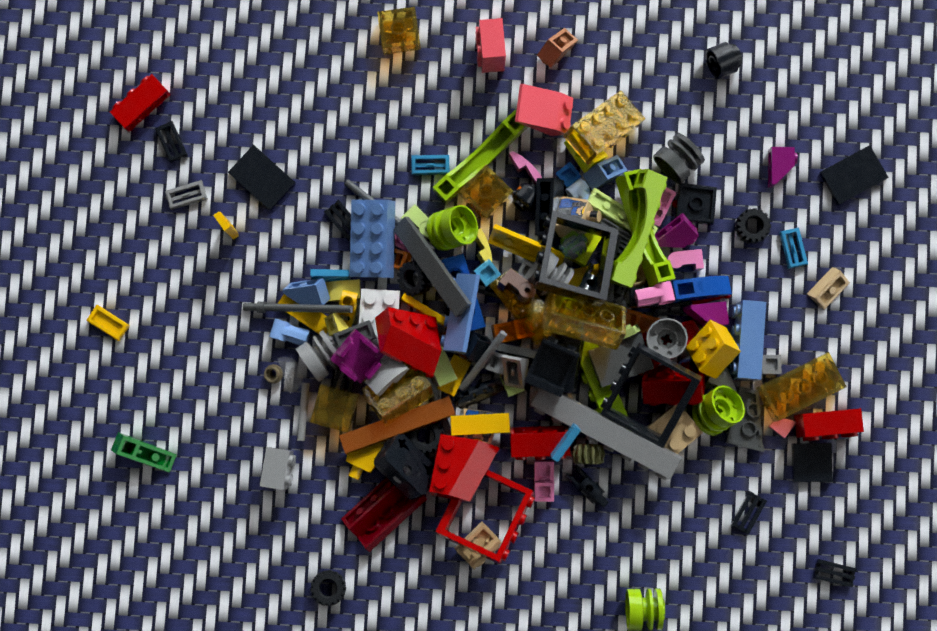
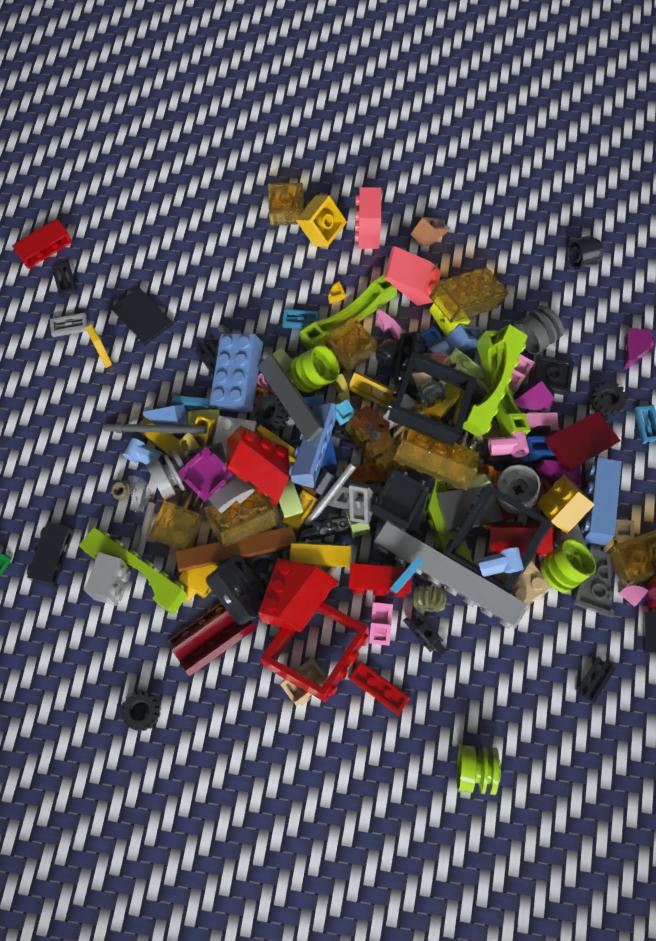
camera: 10 degrees right, 15 degrees down
none -> black brick [27,522,74,588]
none -> lime arch [78,527,188,615]
none -> yellow brick [296,195,347,247]
none -> yellow tile [328,281,346,304]
none -> red tile [348,661,411,716]
none -> light blue piece [479,548,524,577]
none -> dark red tile [544,411,621,472]

